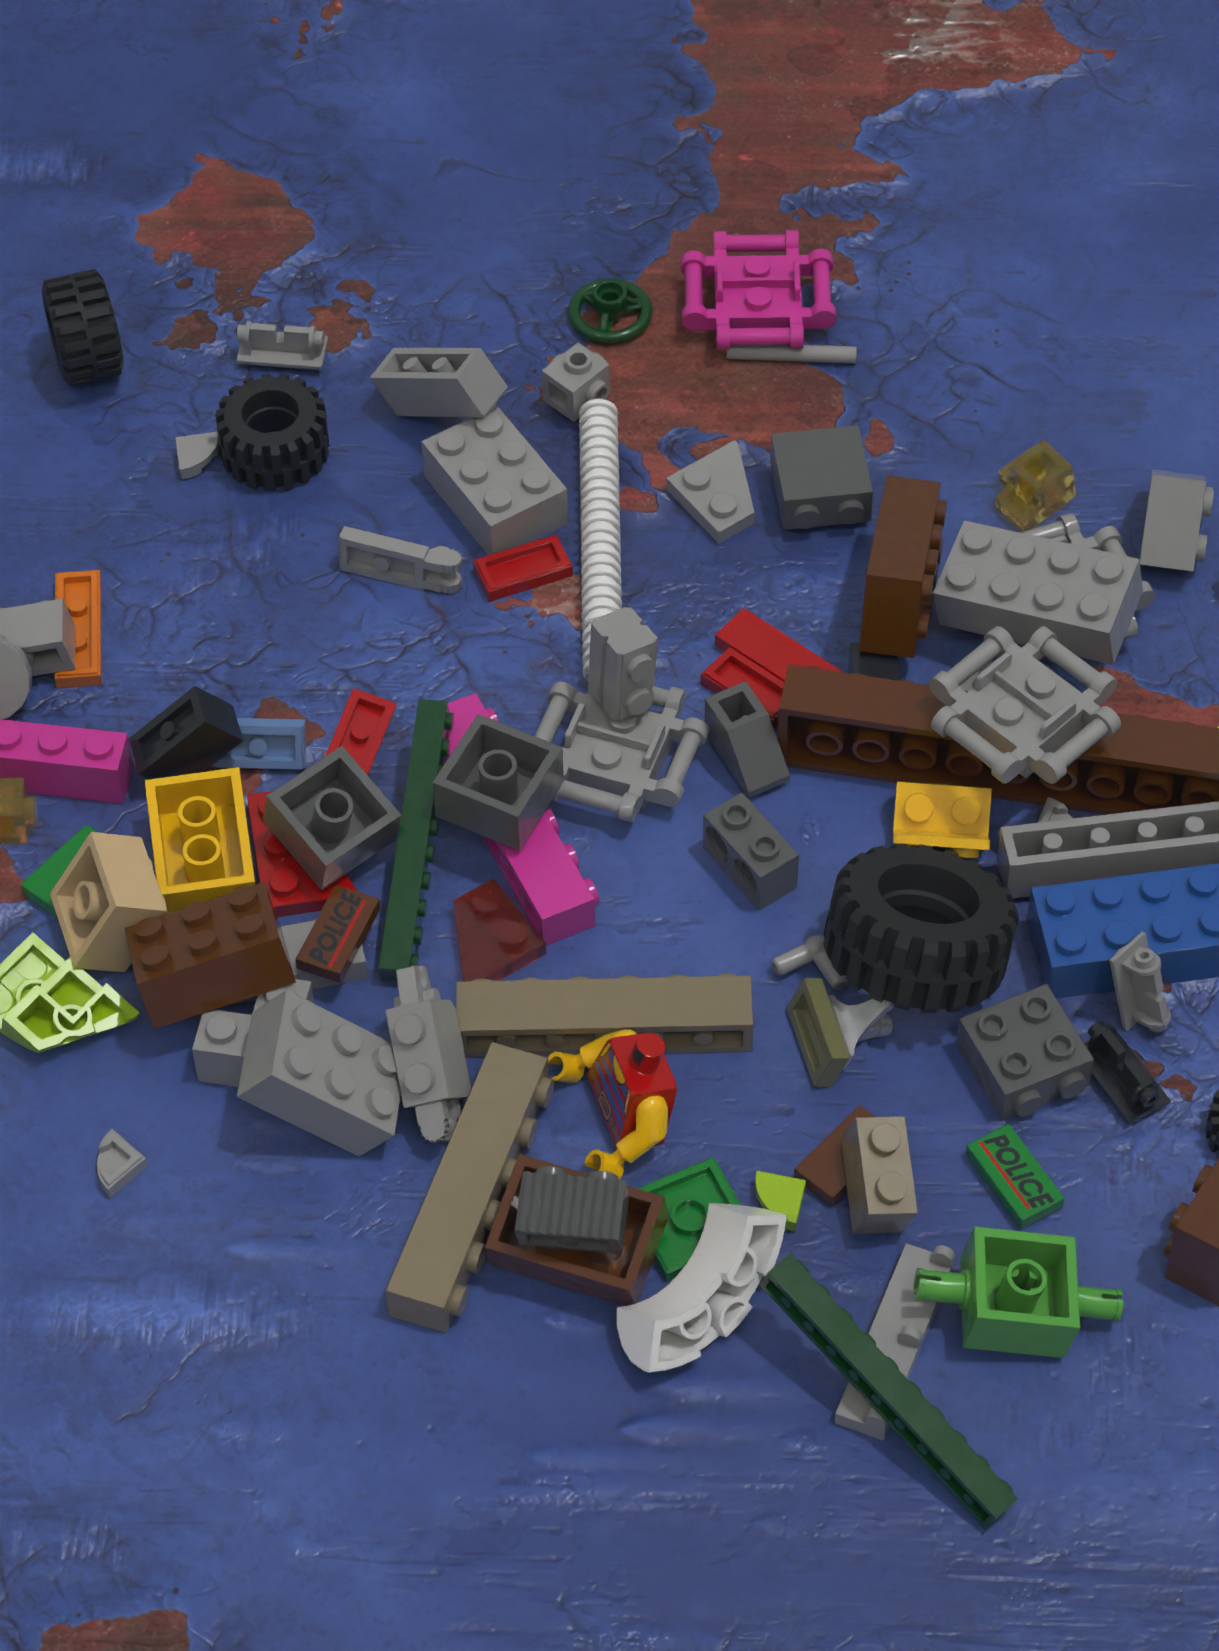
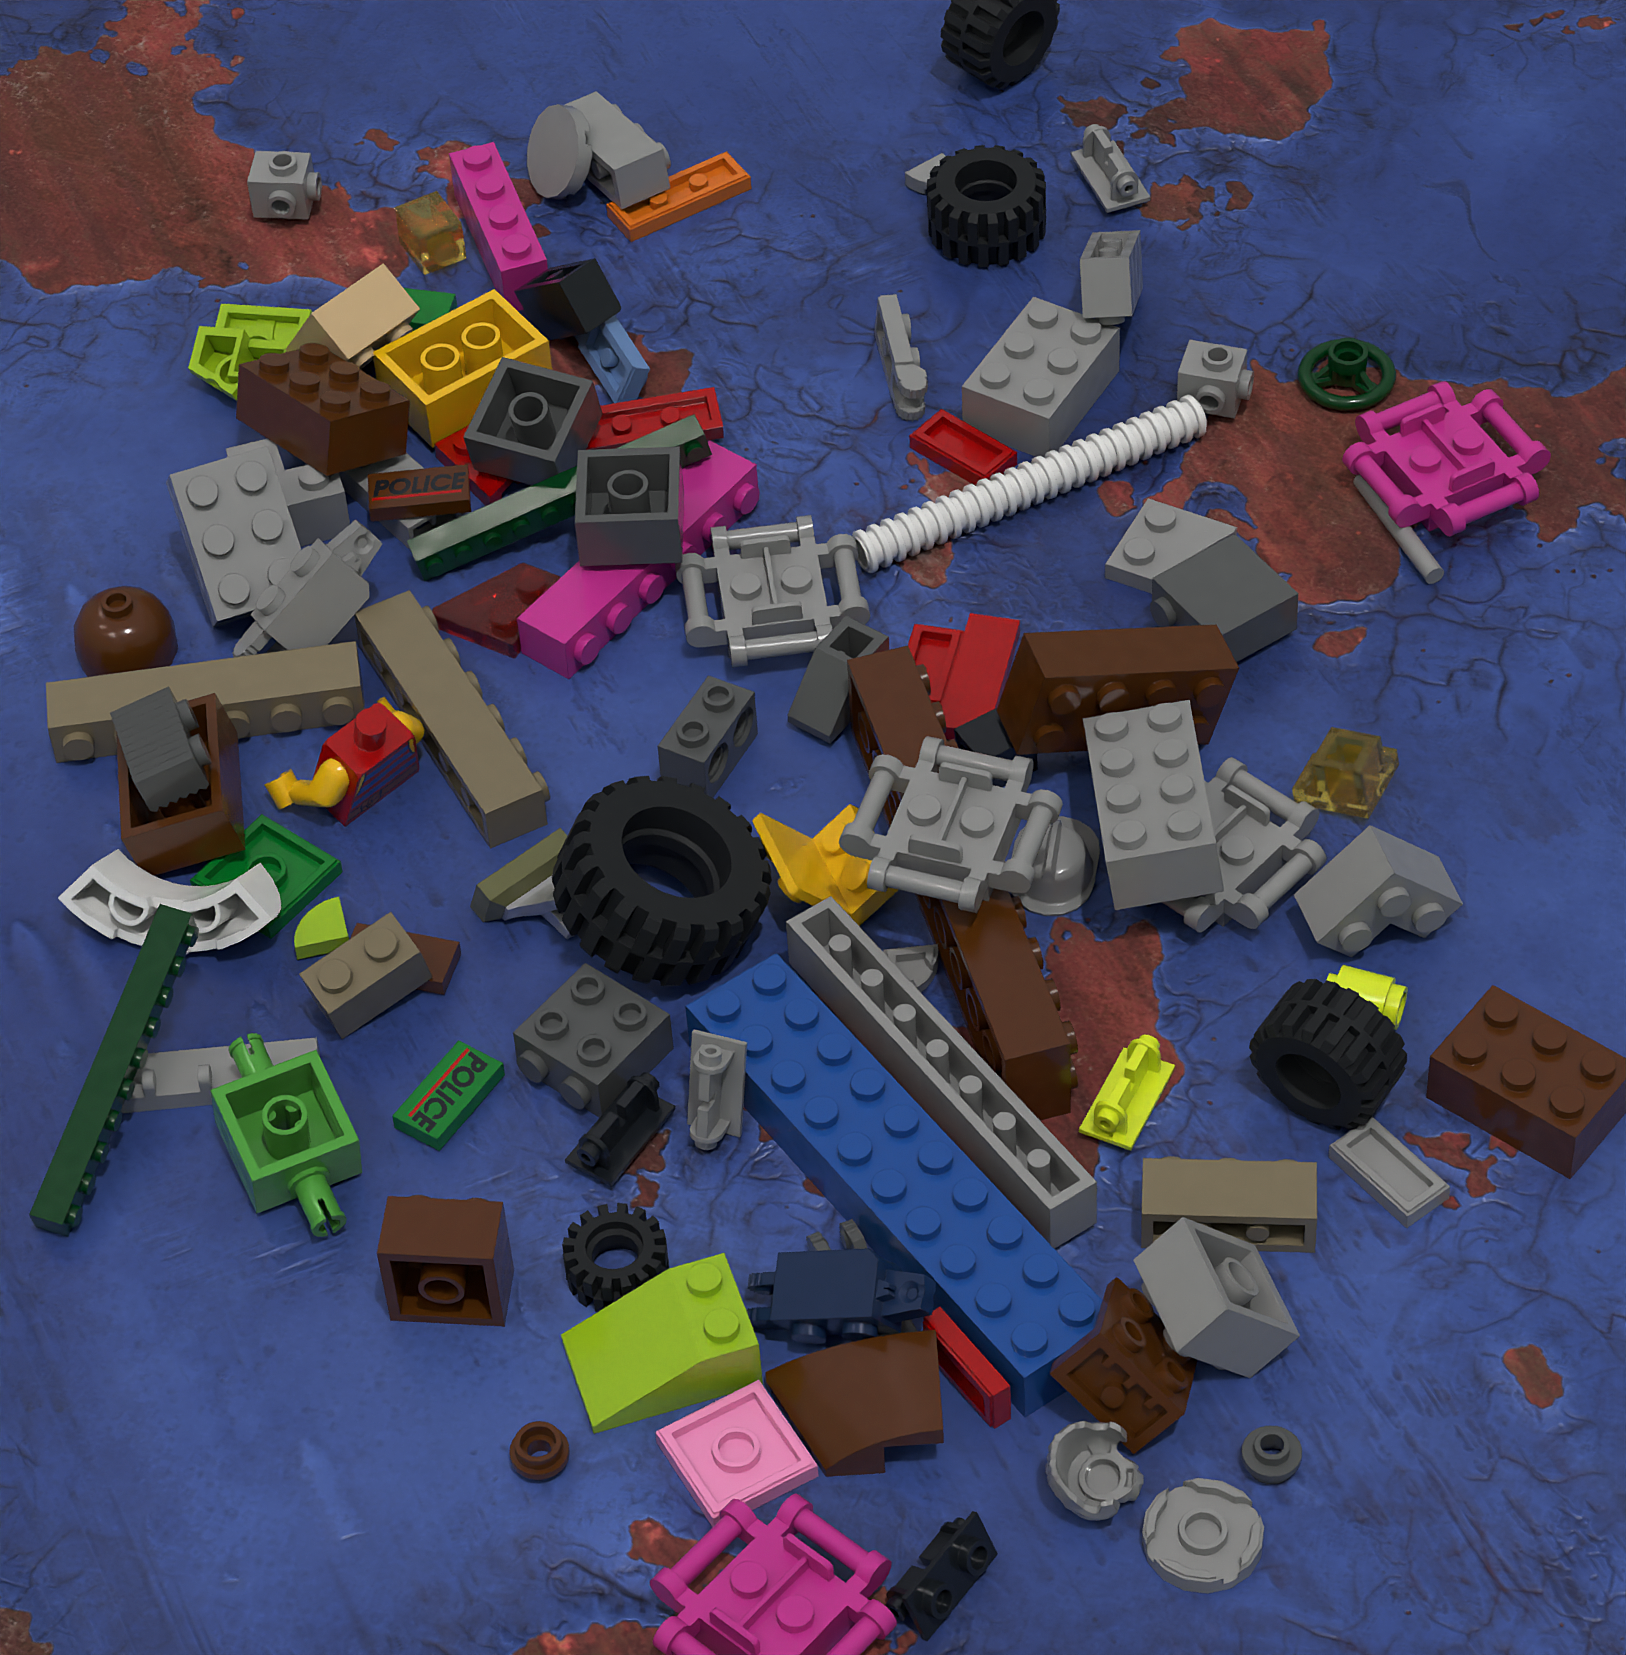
camera: 65 degrees right, 5 degrees down
light grey tile [96,1129,147,1198] -> none
light grey brick [588,607,658,721] -> none
none -> reddish brown cylinder [74,586,178,677]

